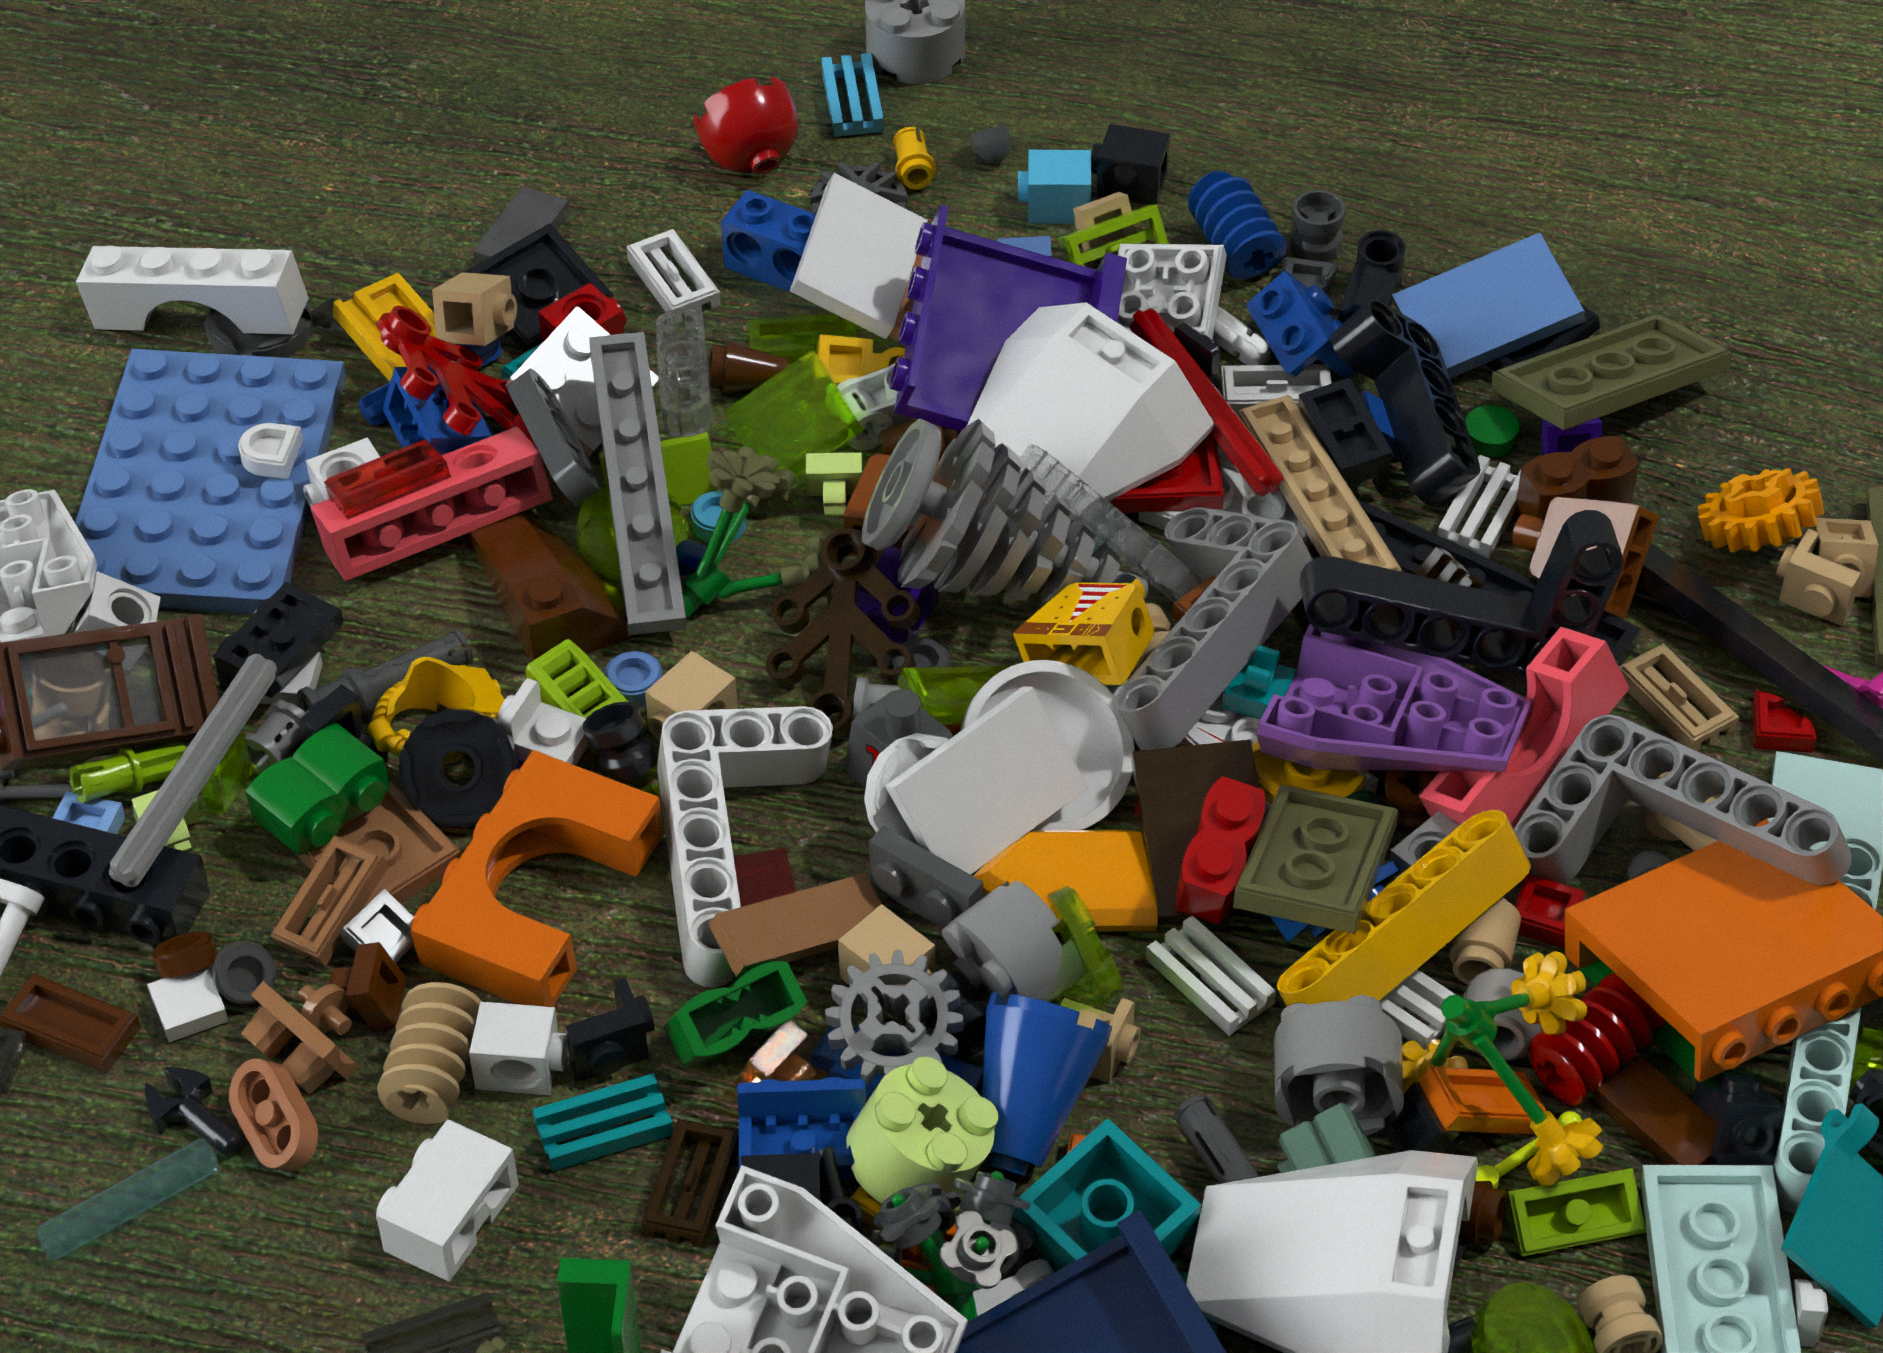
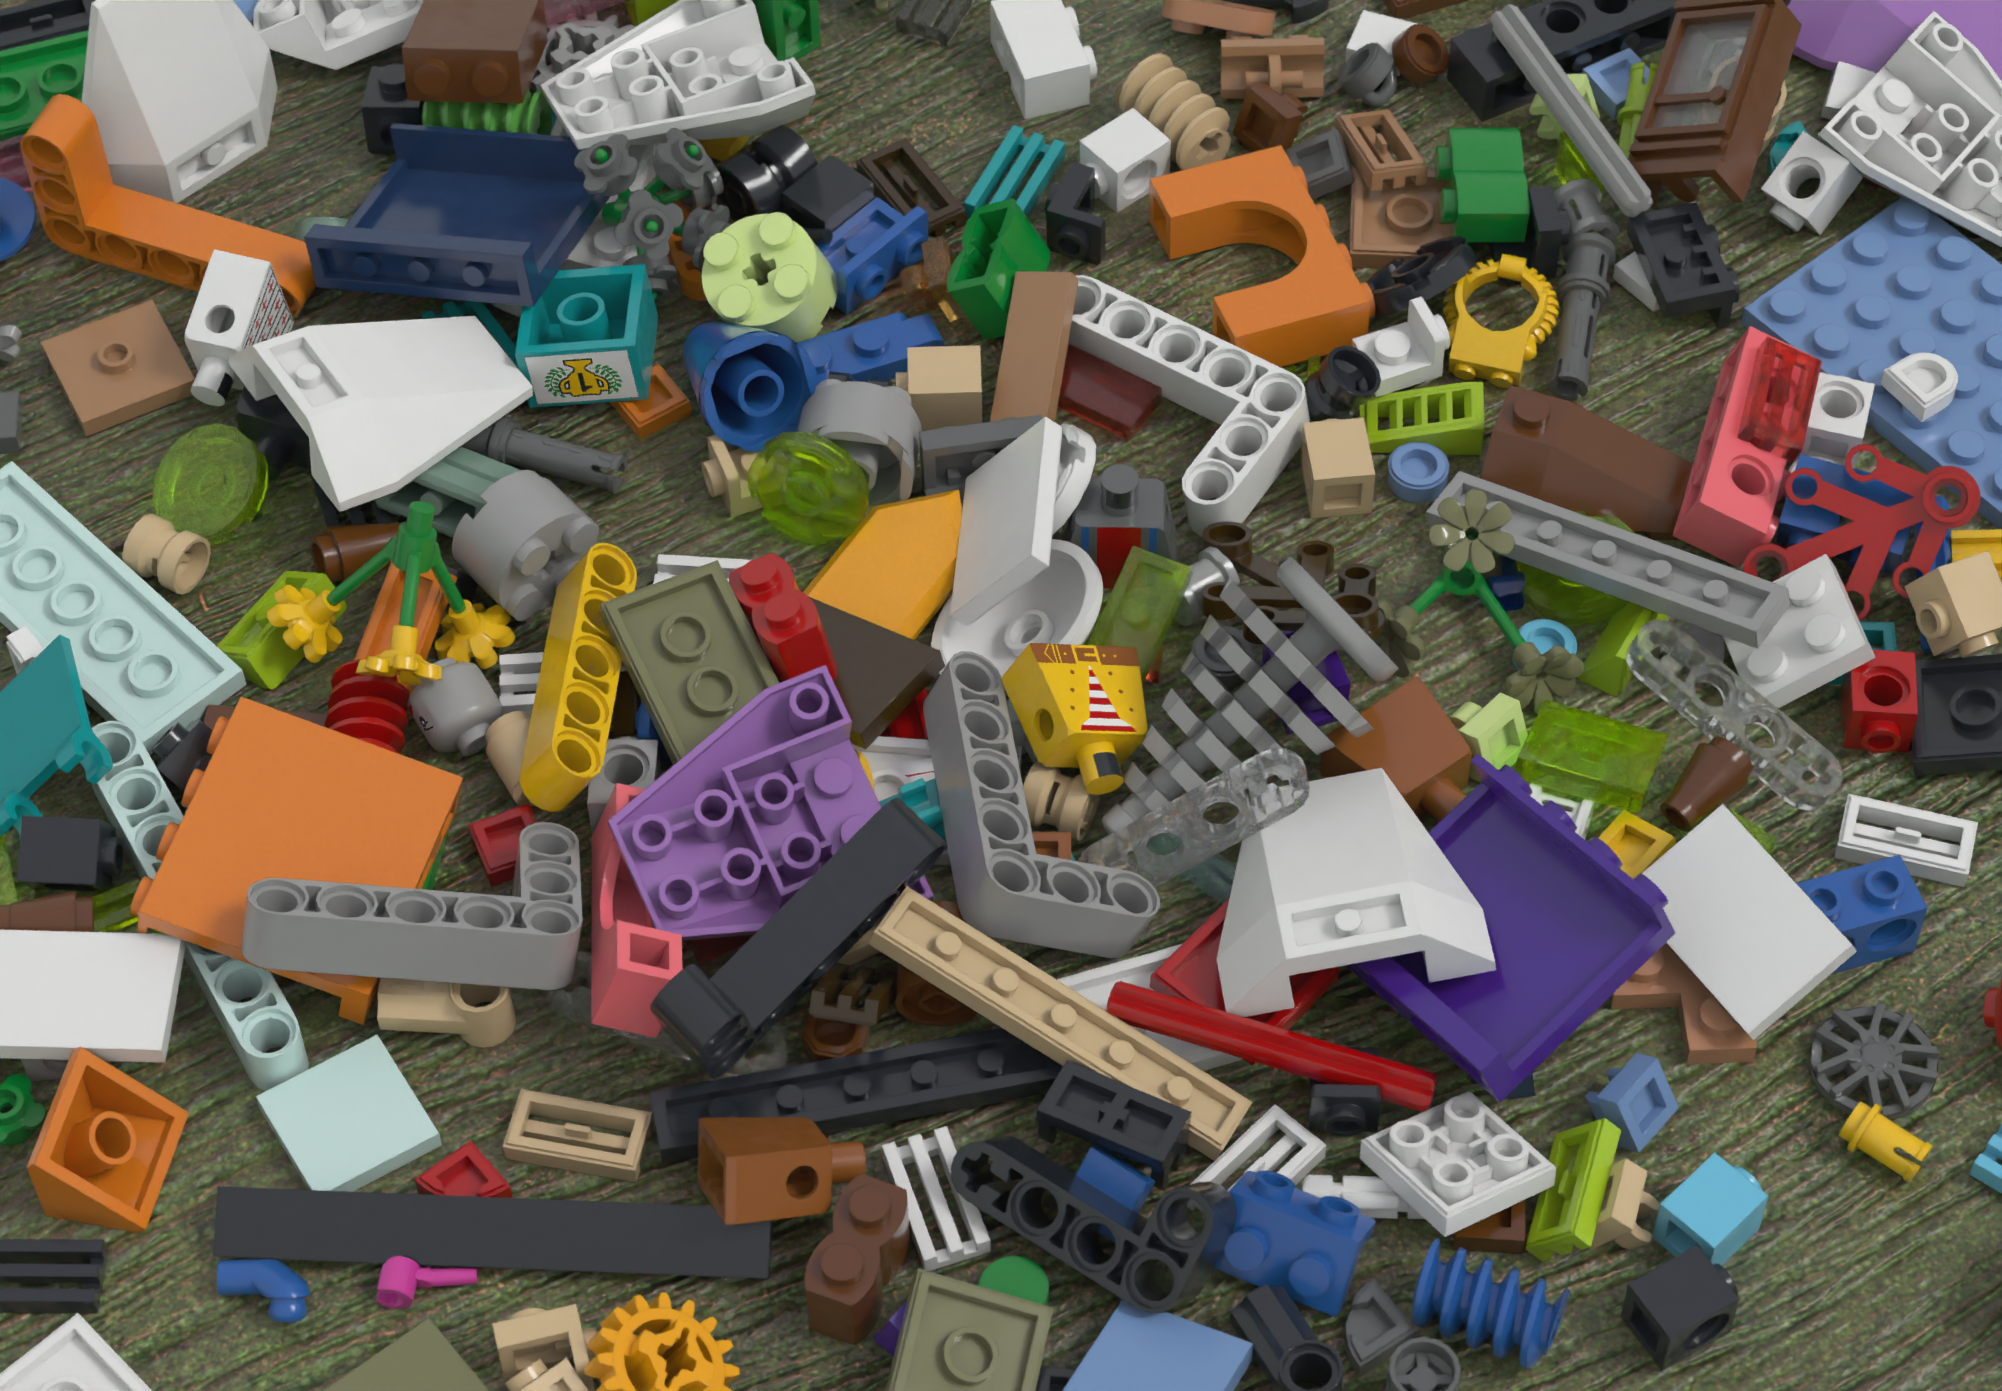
camera: 135 degrees right, 5 degrees up
dark grey beam [507,368,602,506] -> none
light grey gear [825,950,964,1085] -> none
dark grey hinge [968,124,1011,164] -> none
neon yellow hinge [1475,1111,1582,1189] -> none

